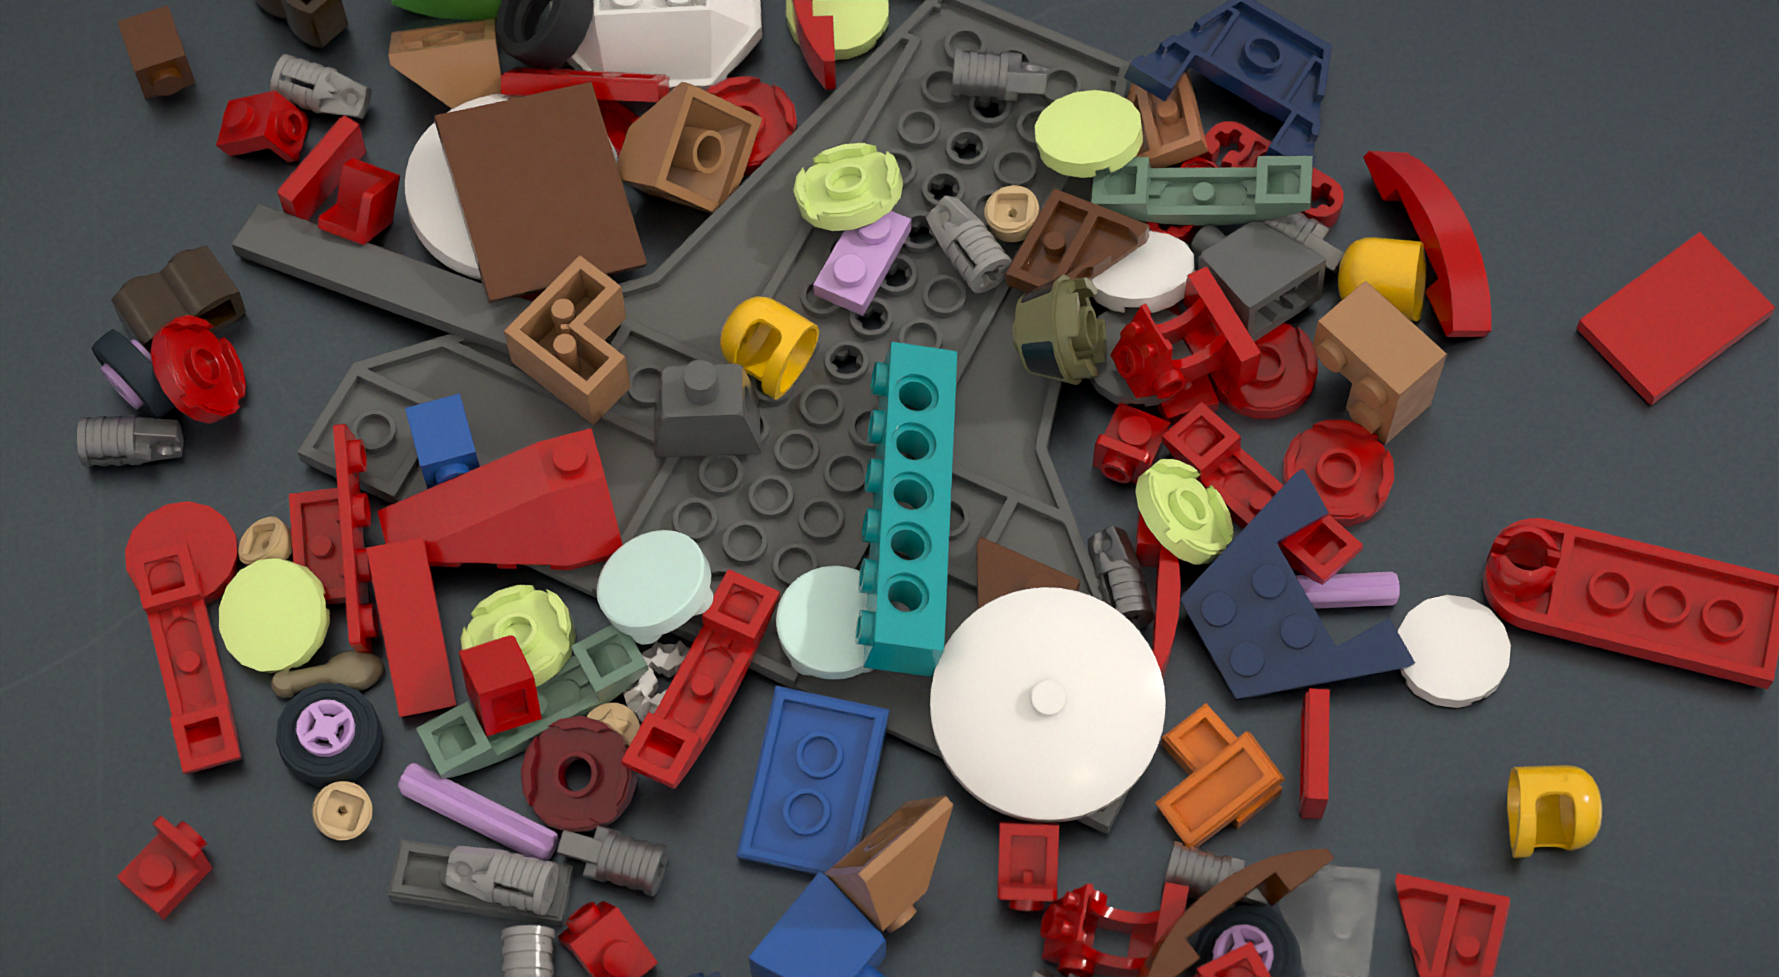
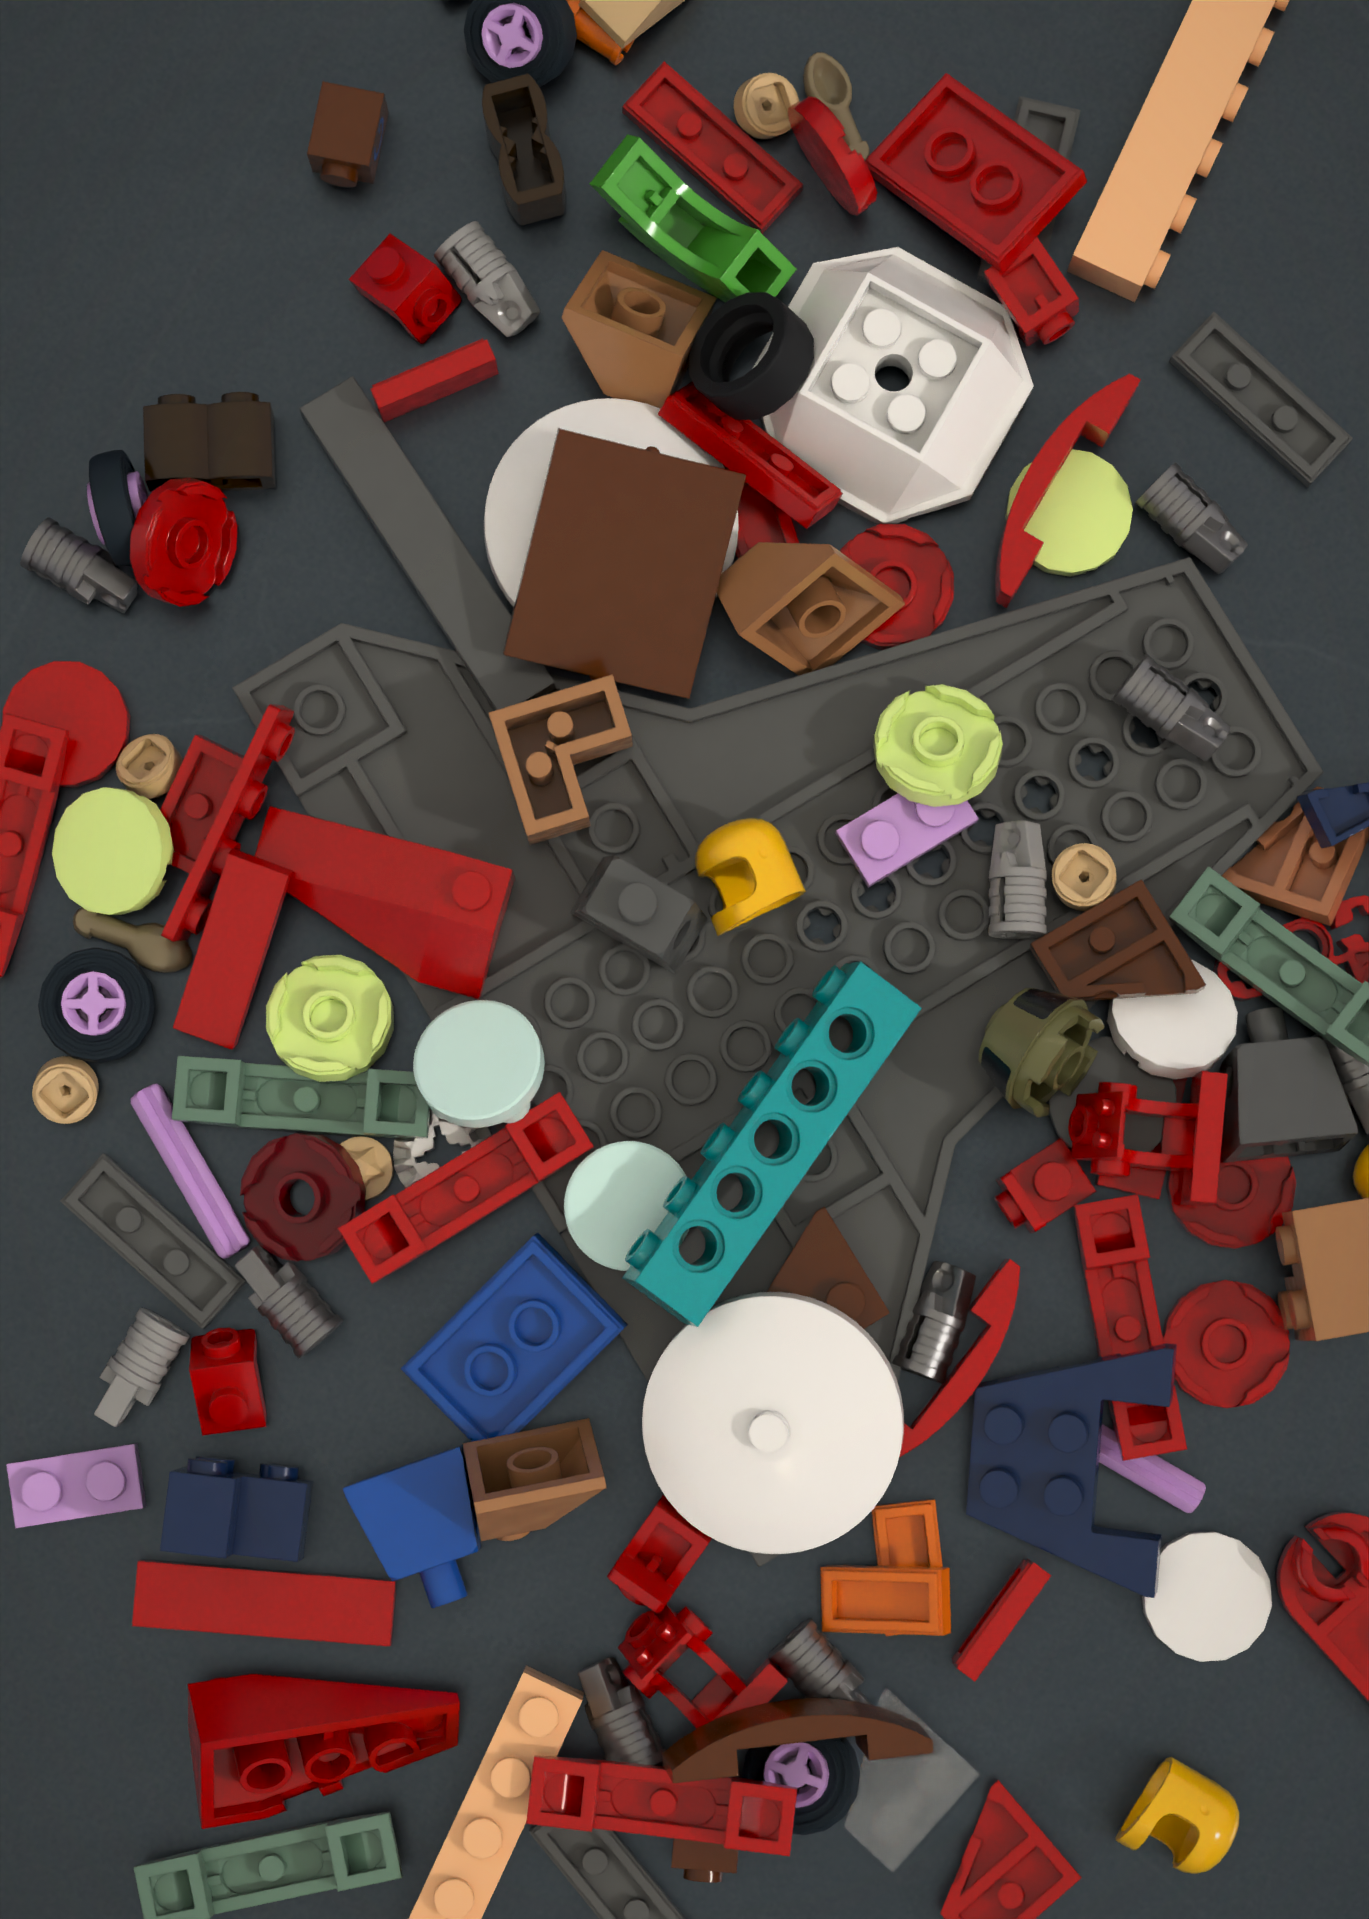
camera: 30 degrees right, 20 degrees up
red panel [317,158,401,245] -> none
blue brick [405,393,480,489] -> none
light grey hinge [446,846,559,915] -> none
red panel [458,635,542,736] -> none
yellowish green tile [1035,90,1143,178] -> none
yellowish green tile [1135,459,1234,565] -> none

